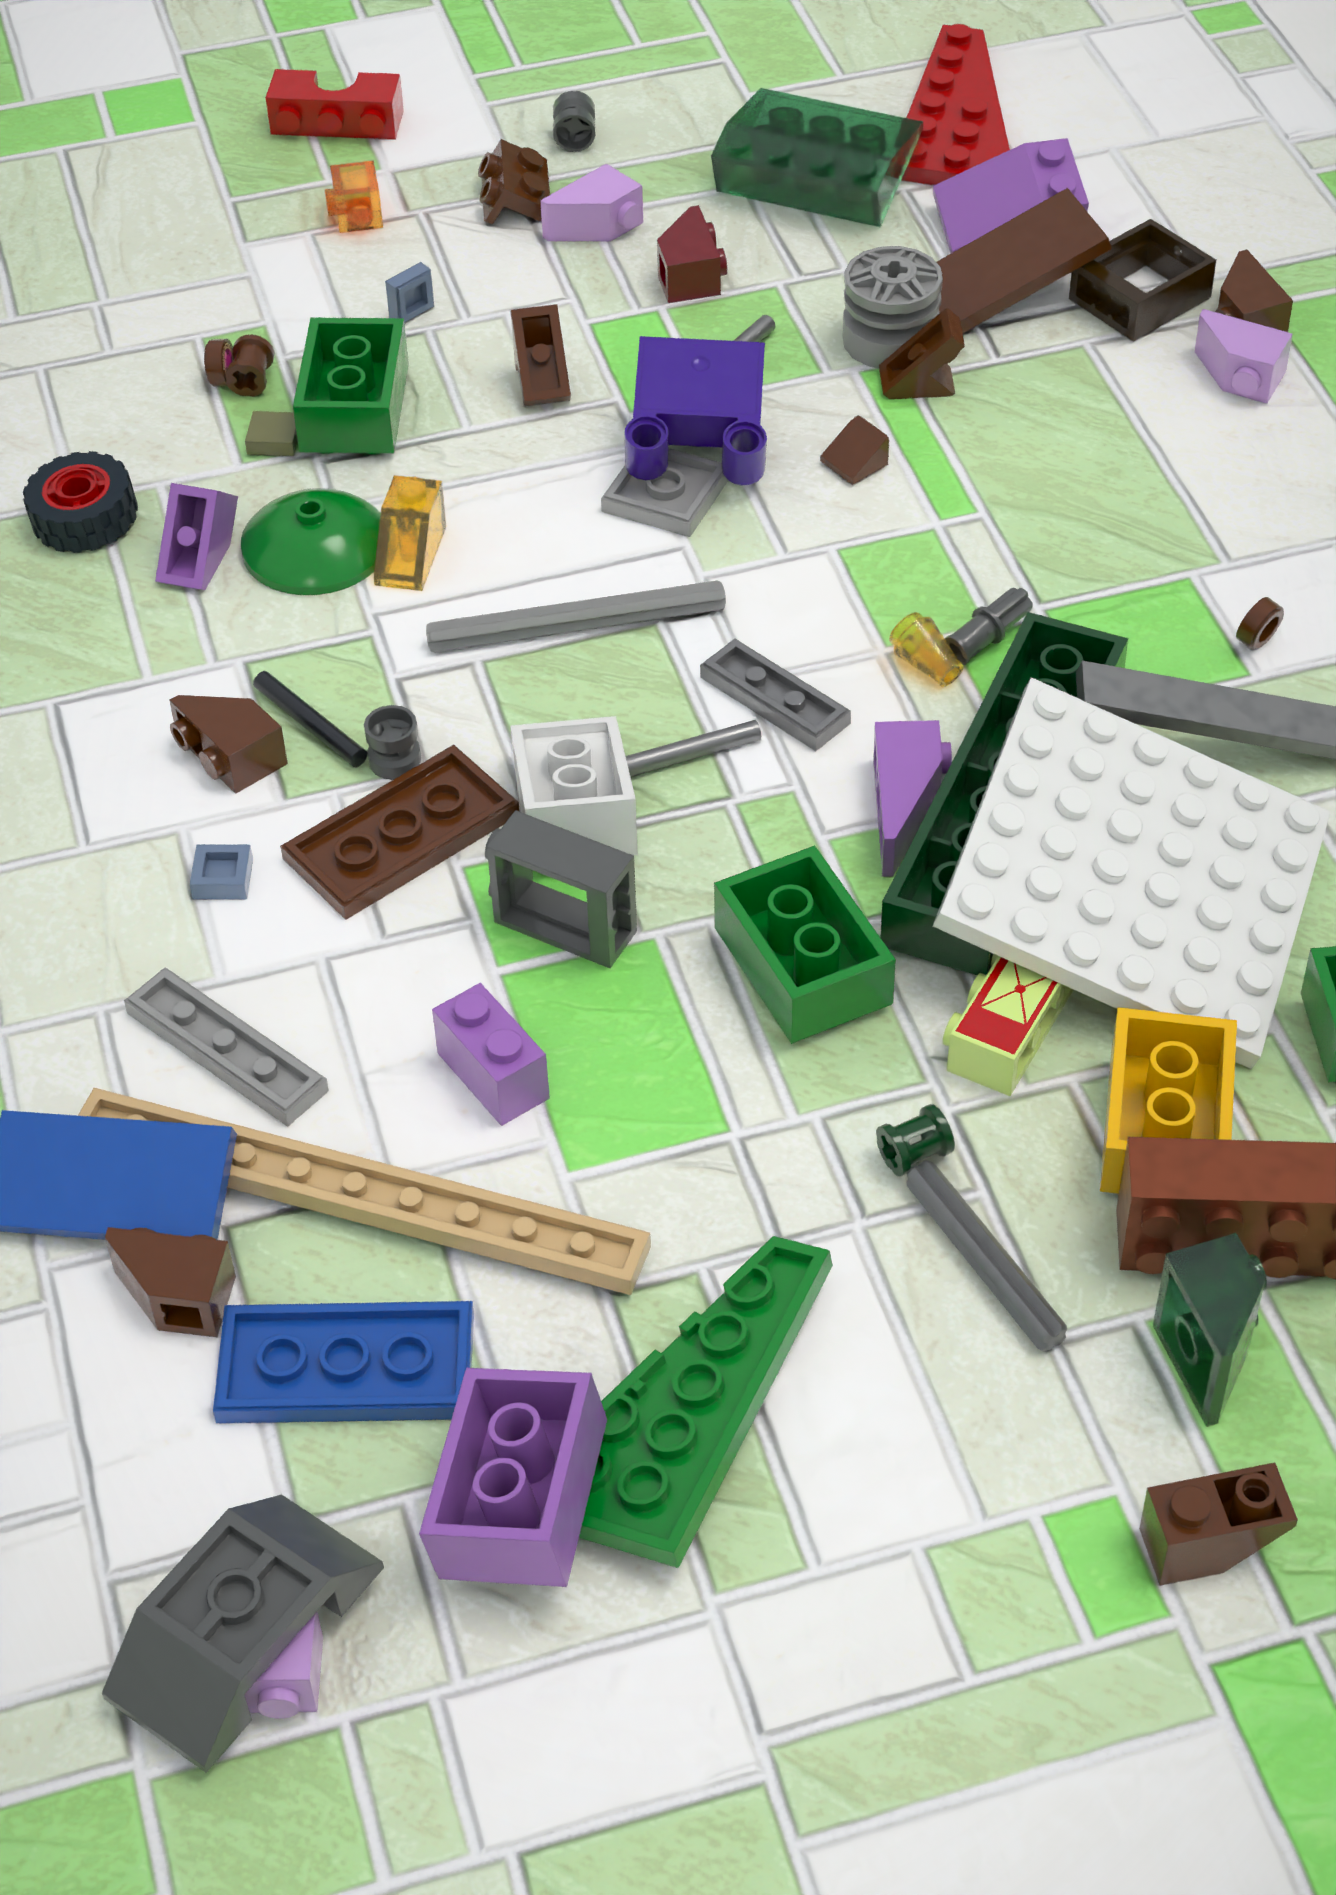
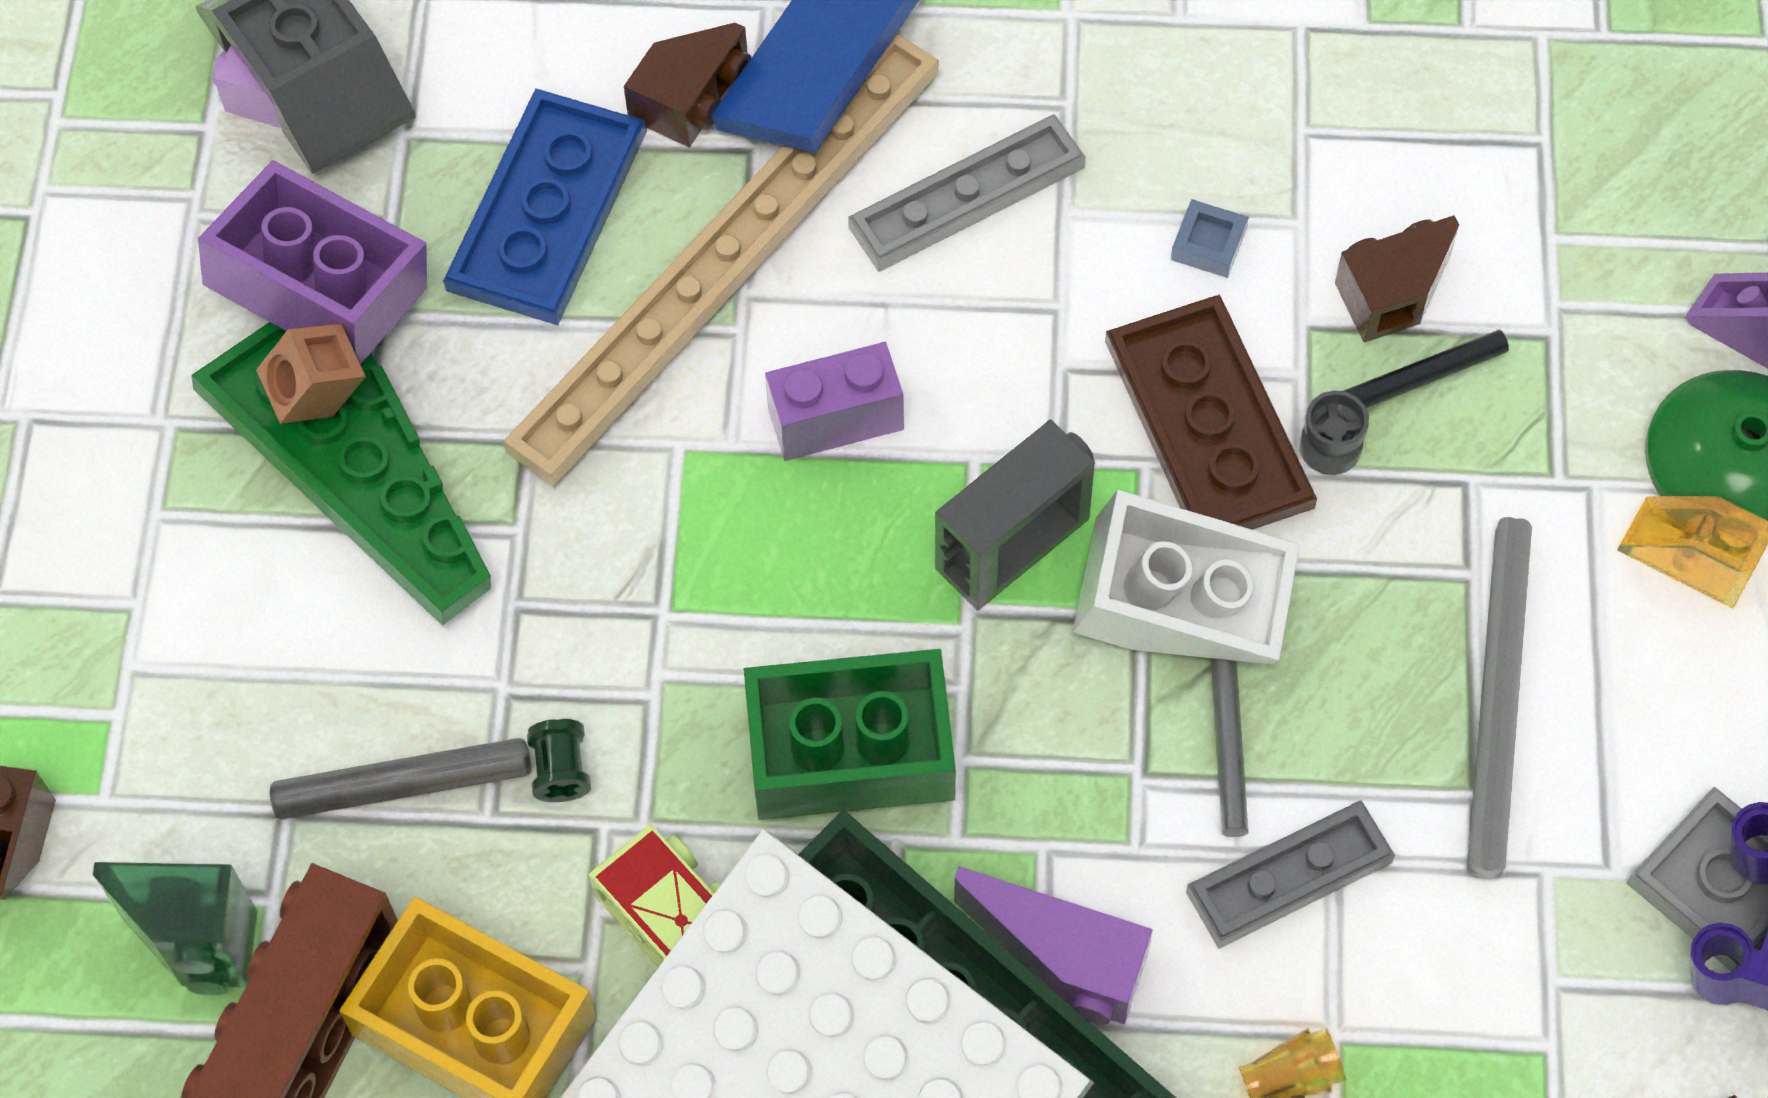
camera: 110 degrees right, 15 degrees up
none -> nougat brick [256,324,366,424]

